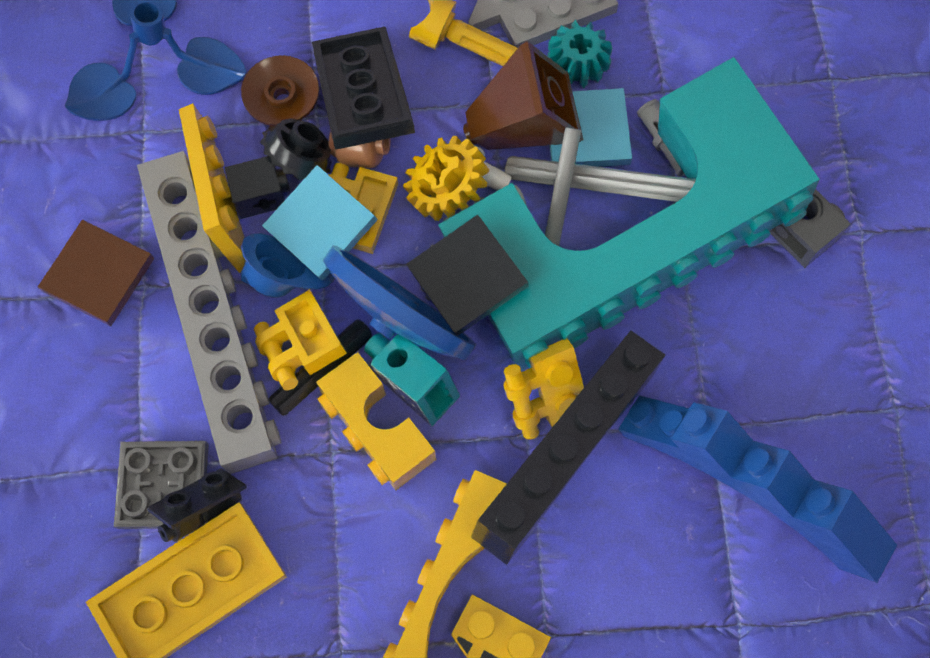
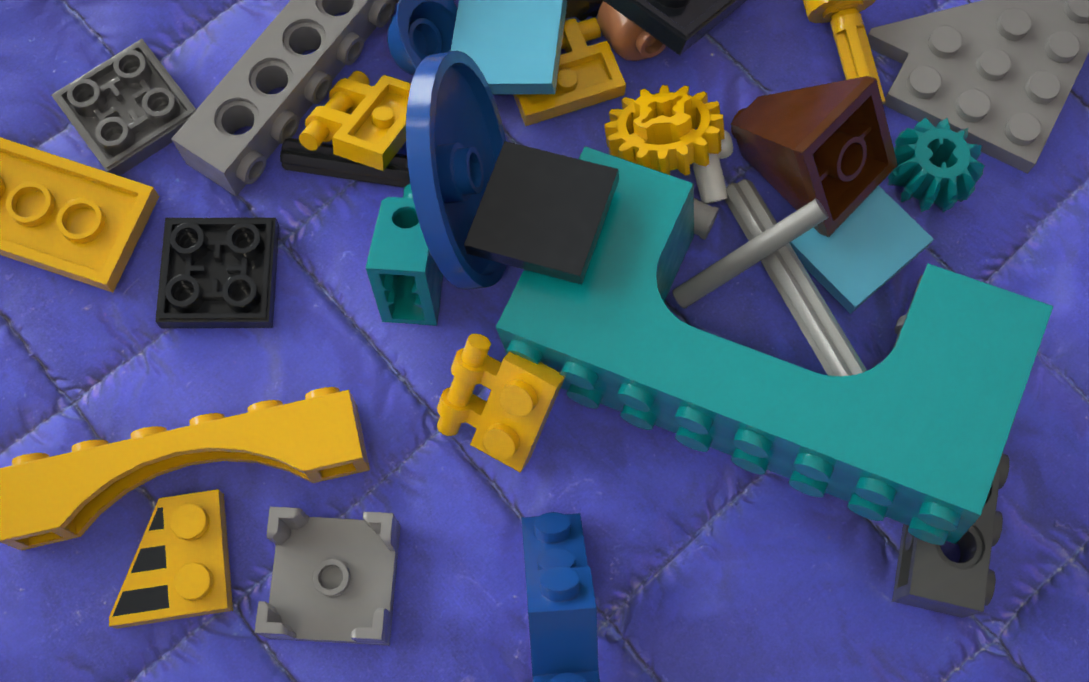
camera: 50 degrees right, 0 degrees up
black hinge [147,468,247,542] -> none
yellow arch [316,352,436,490] -> none
black arch [471,330,666,565] -> none
none -> black tile [155,218,279,328]
none -> light grey panel [254,506,400,646]

